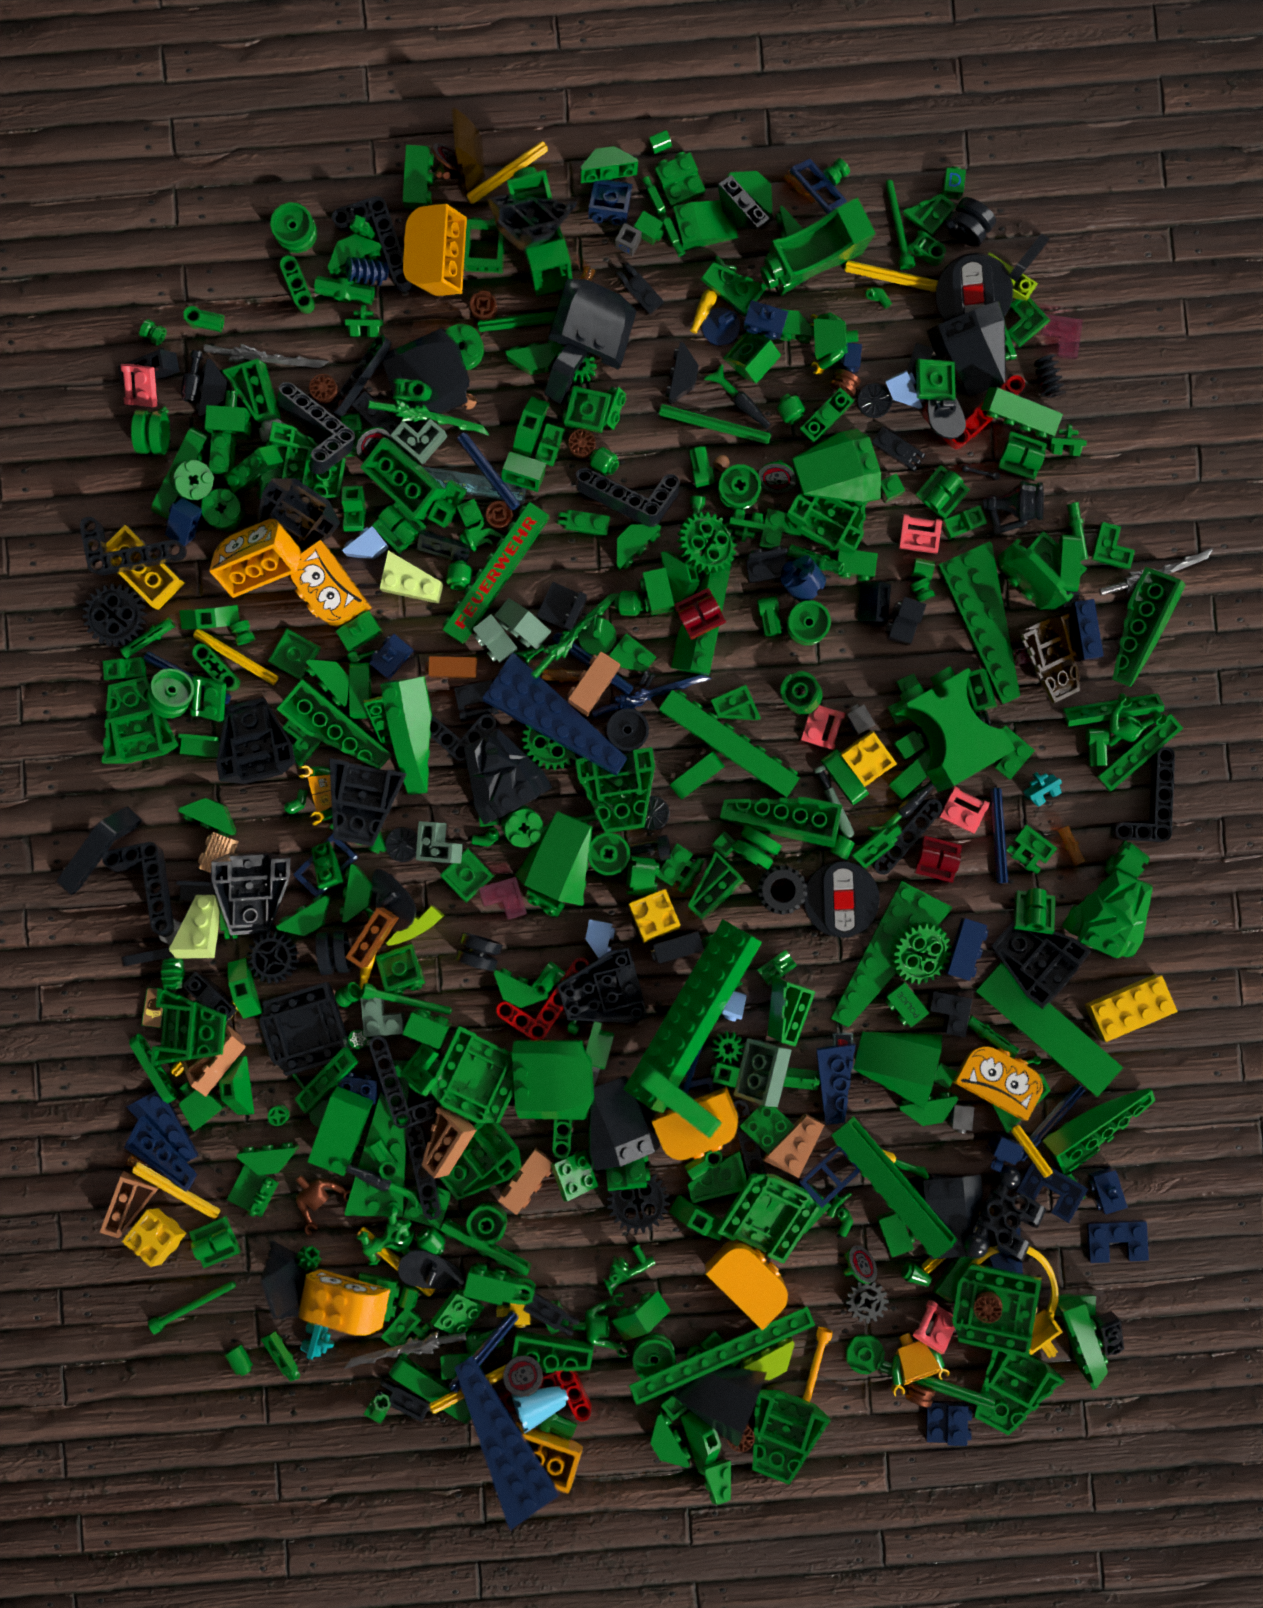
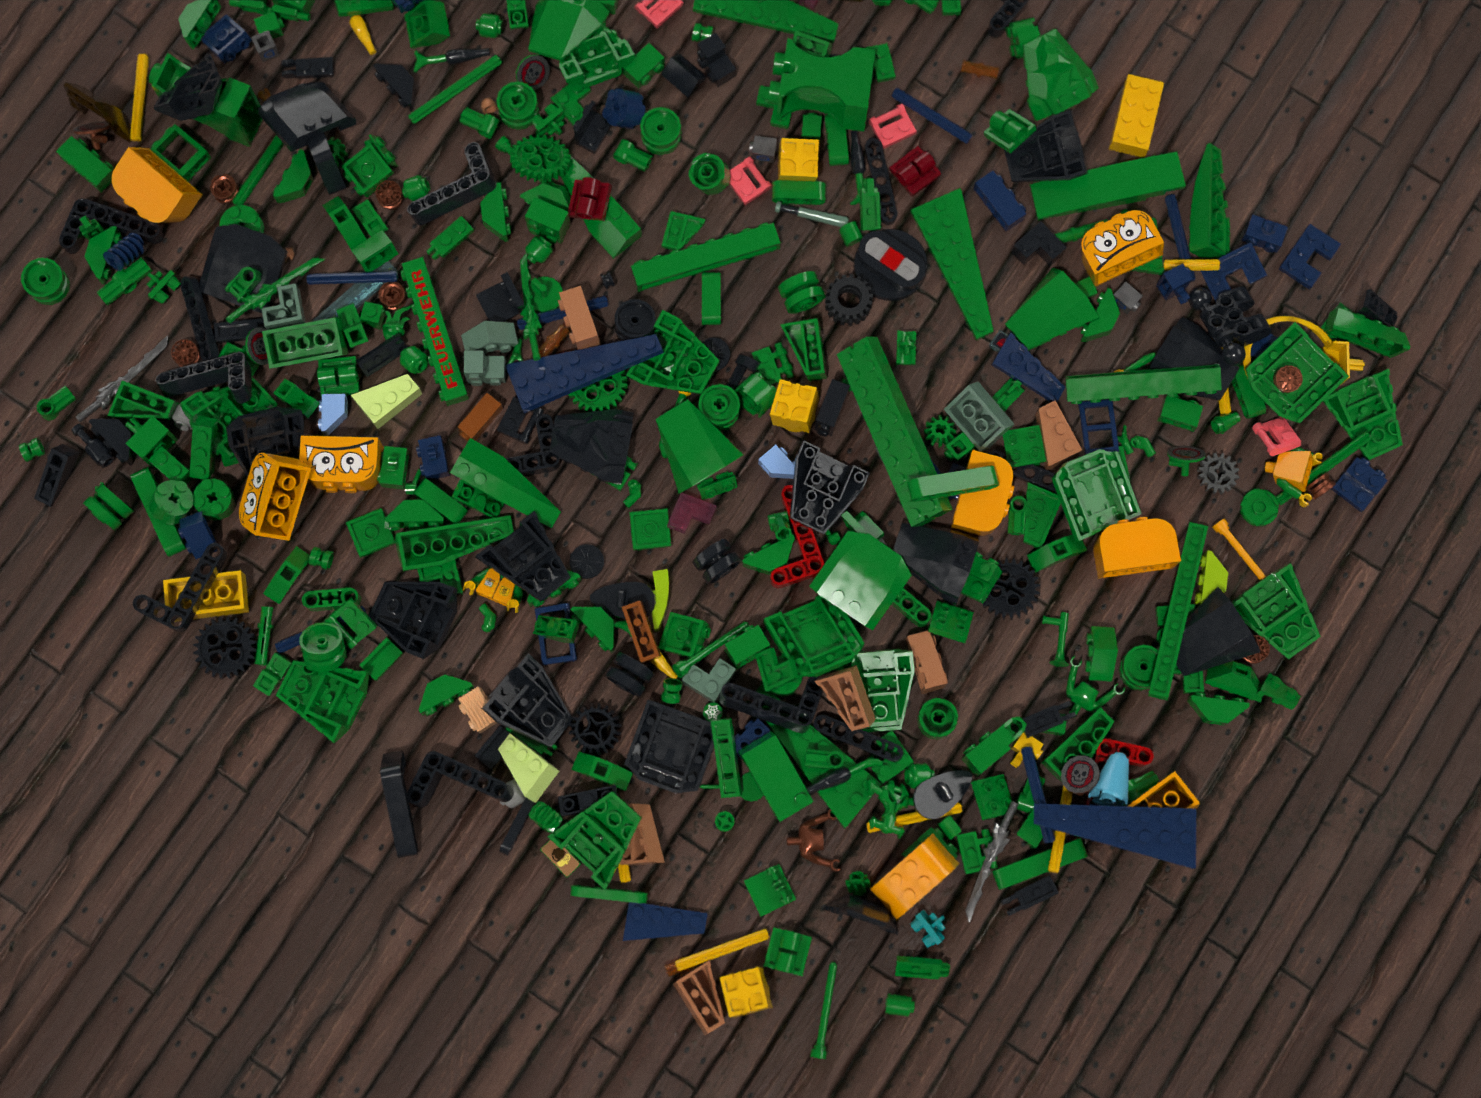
camera: 55 degrees left, 10 degrees down
coral plate [120,364,157,407] -> none
dark blue wing [124,1116,198,1192] -> none
green torso [179,1081,227,1131] -> none
yellow axle [193,629,279,685] -> none
green slope [219,1056,254,1115] -> none
green slope [237,1142,299,1175] -> none
green slope [276,894,331,936] -> none
green beam [280,255,315,314] -> none
green piece [363,1394,391,1424] -> none
sand green brick [416,821,463,863] -> none
green plate [440,1218,532,1276] -> none
green brick [500,805,543,847] -> none
dark blue sword [592,674,712,718] -> none
green wing [609,633,657,673] -> none
green hinge [609,1255,629,1283] -> none
dark blue shield [702,308,740,346] -> none
green tile [711,831,736,858] -> none
green wedge [720,797,843,848] -> none
light blue slope [722,991,747,1022] -> none
green wedge [767,976,815,1047] -> none
green pin [788,544,845,575] -> none
green brick [884,981,929,1027] -> none
green gear [890,921,952,984] -> none
green brick [911,558,935,581] -> none
green plate [1006,825,1057,874] -> none
teal hips [1023,772,1062,807] -> none

